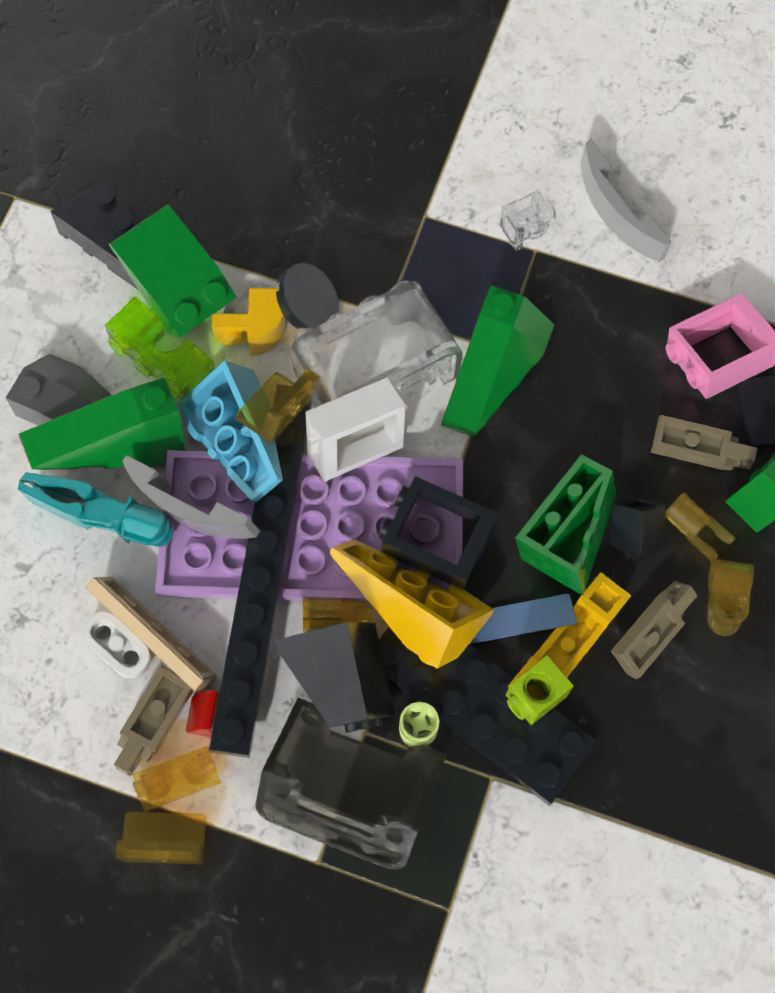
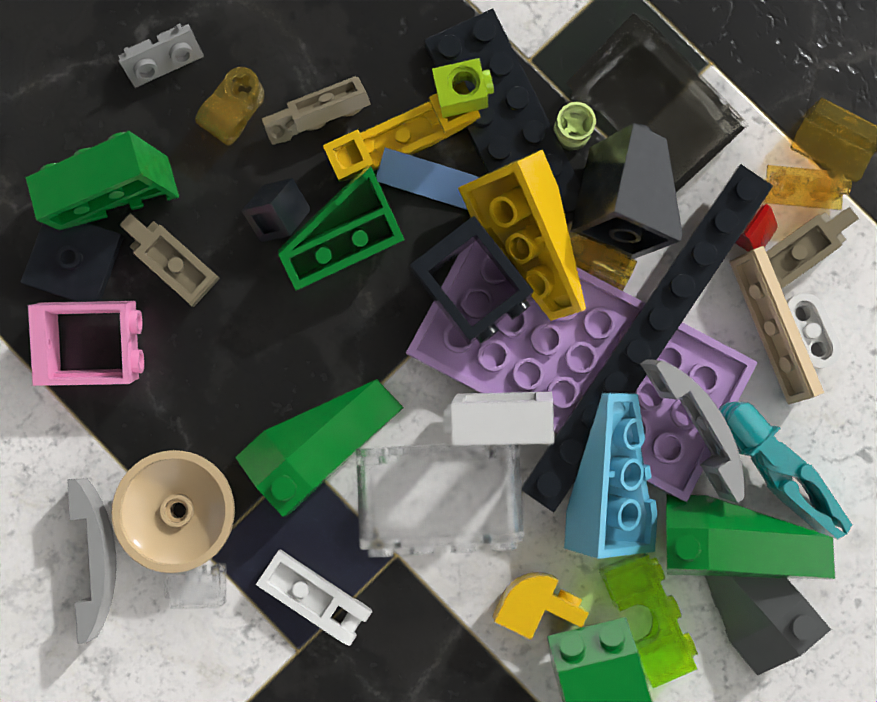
camera: 155 degrees left, 15 degrees up
clear yellow panel [236,369,320,443] -> none
black tile [276,263,339,334] -> none
clear yellow hinge [665,492,735,562] -> none
none -> tan dish [112,450,235,573]
none -> white plate [256,549,372,646]

